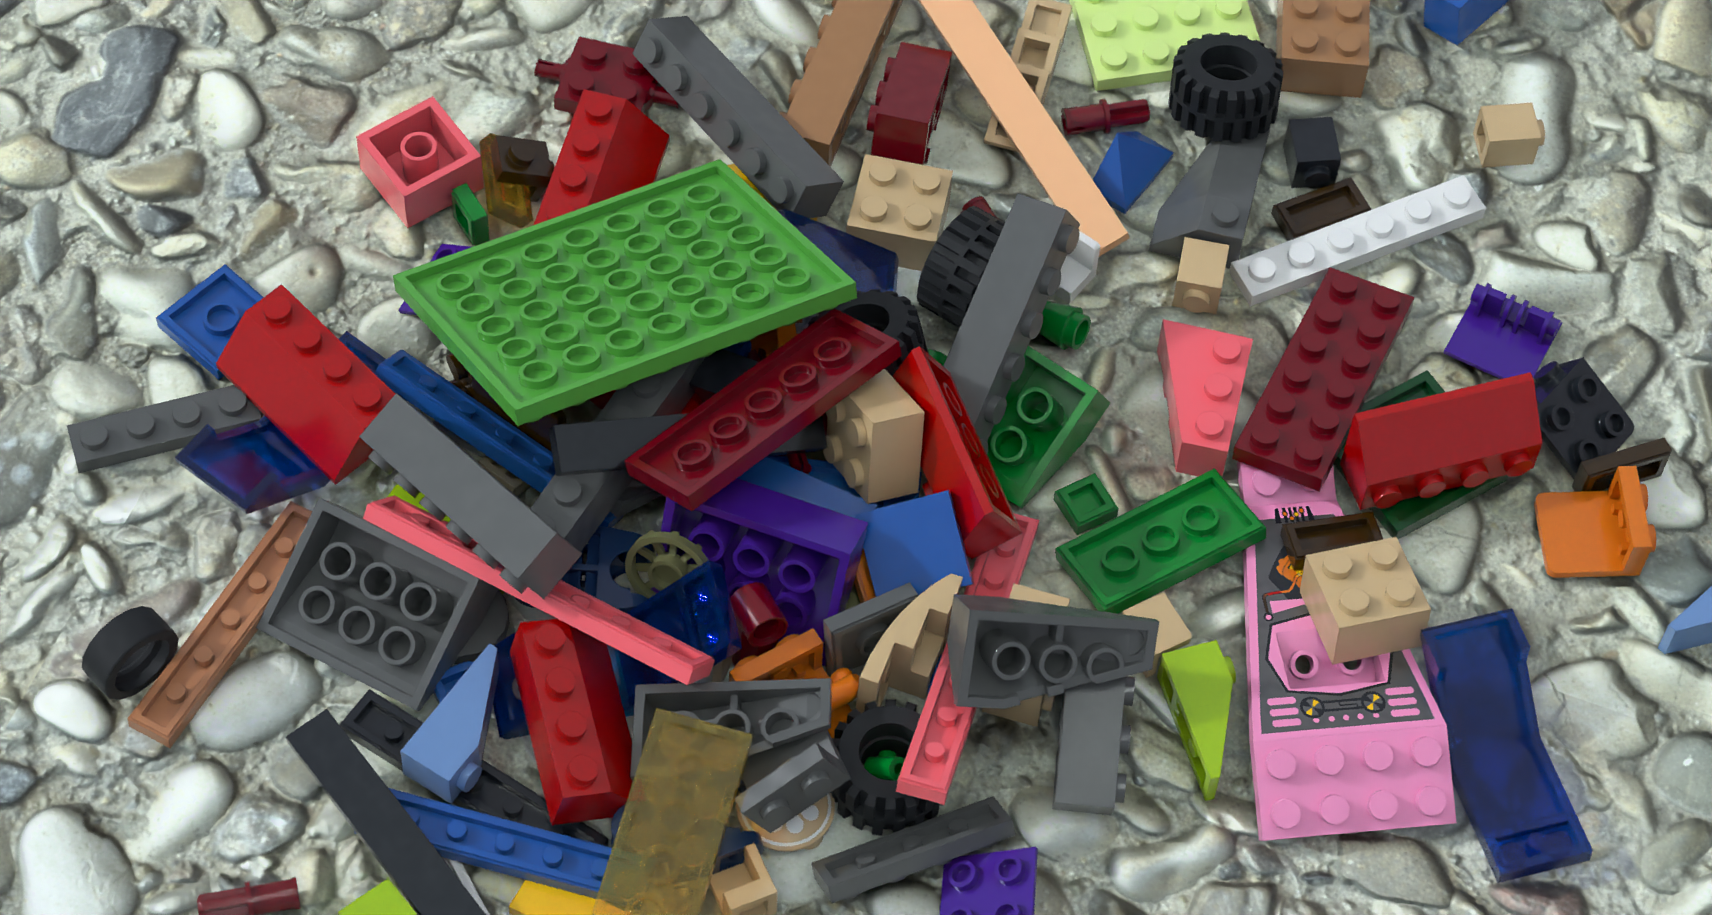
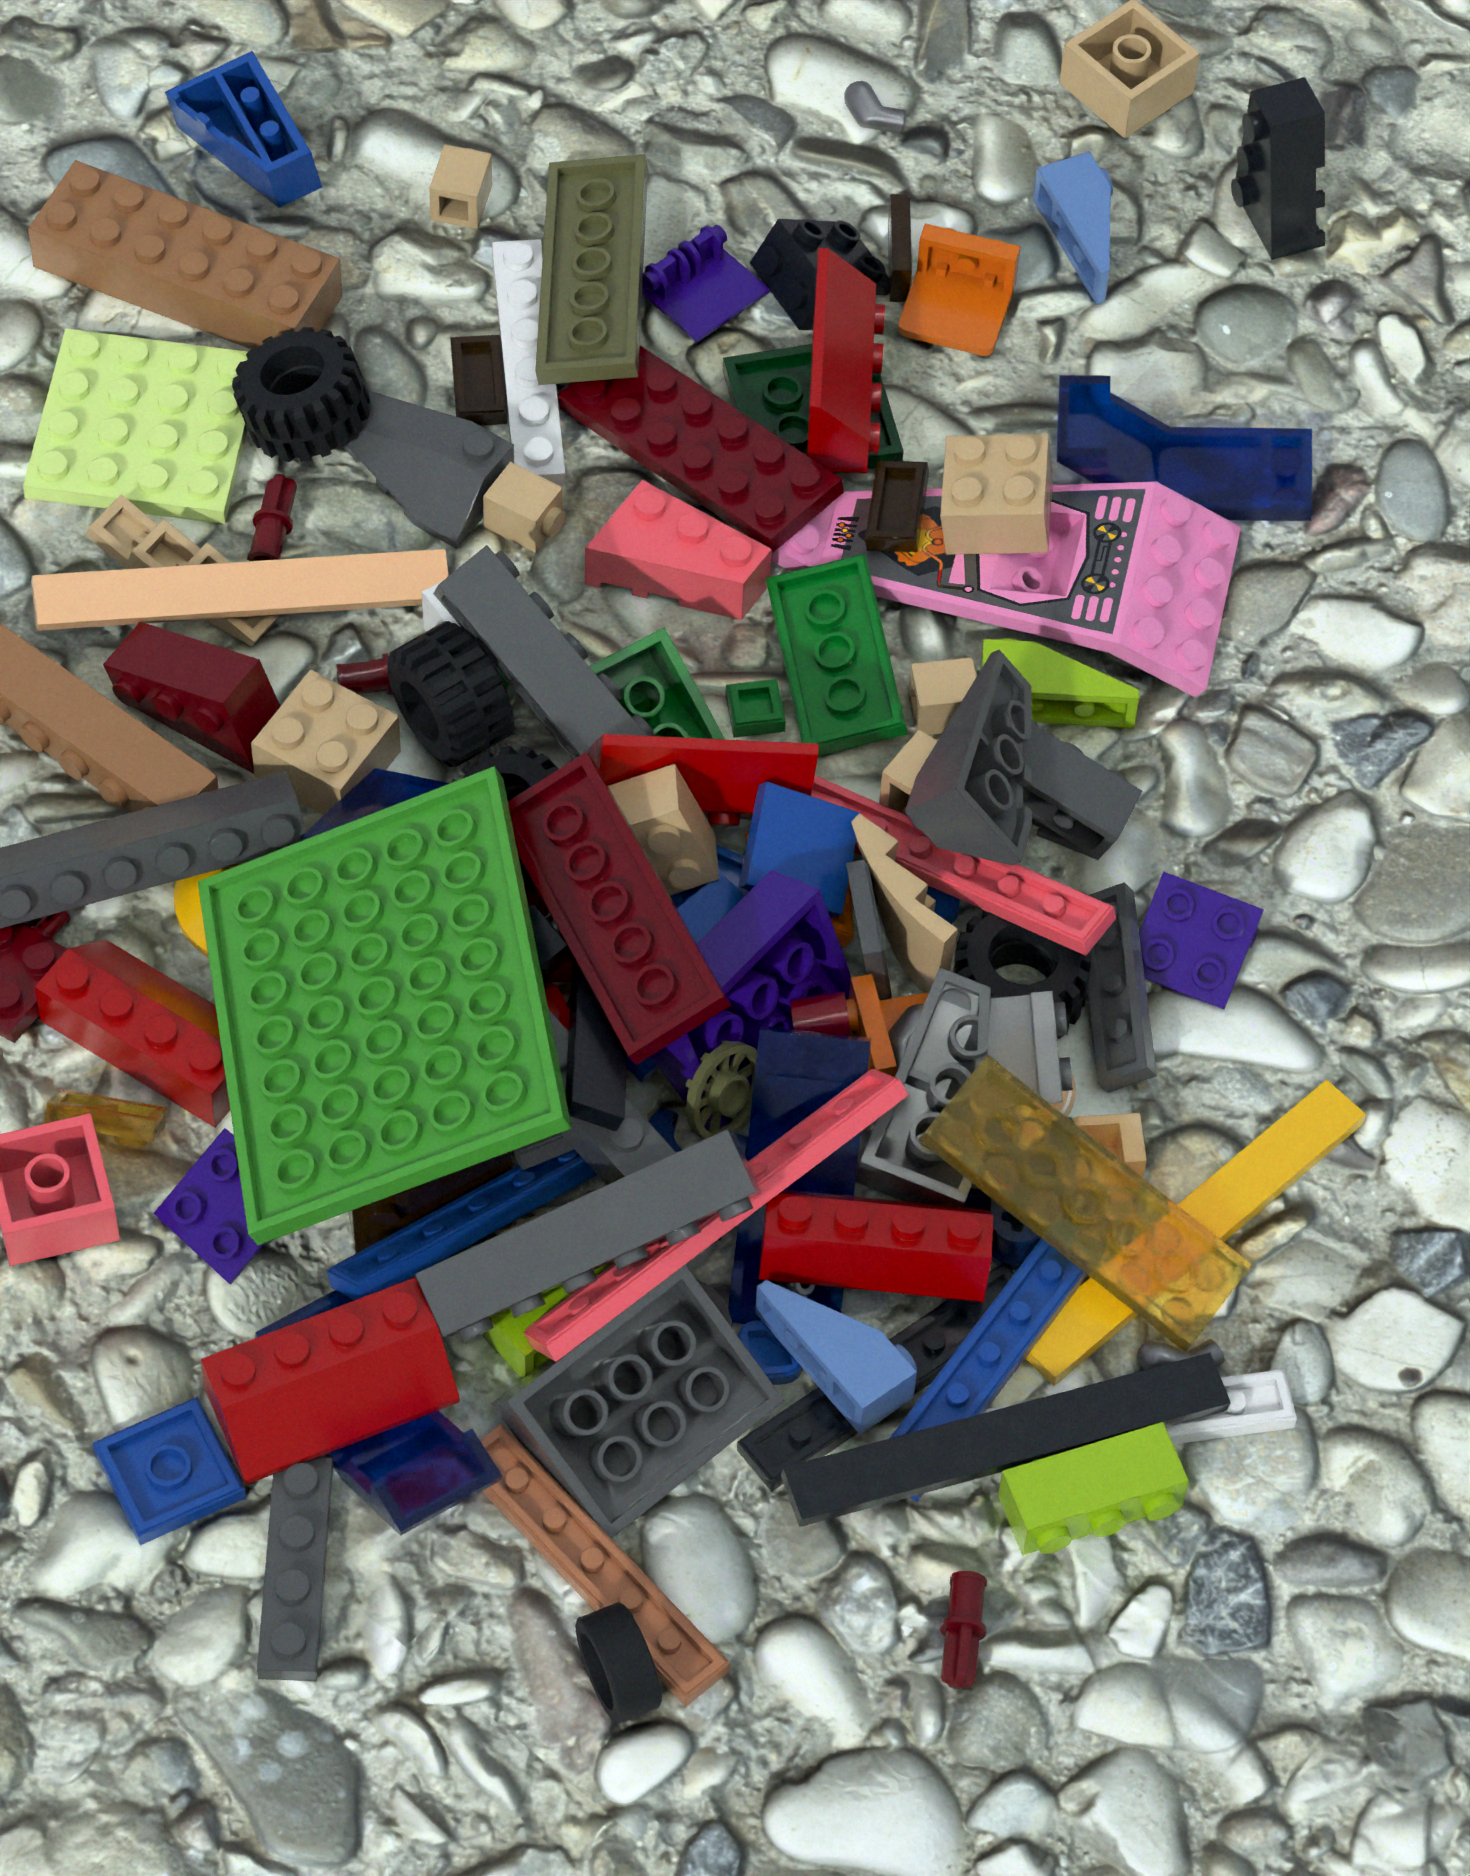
camera: 70 degrees left, 0 degrees up
green tile [451,183,490,246] -> none
dark brown bracket [490,135,555,202] -> none
orange arm [830,668,860,712] -> none
green arm [864,750,905,781] -> none
blue slope [1093,131,1174,214] -> none
black brick [1283,117,1341,189] -> none
none -> olive plate [535,154,648,385]

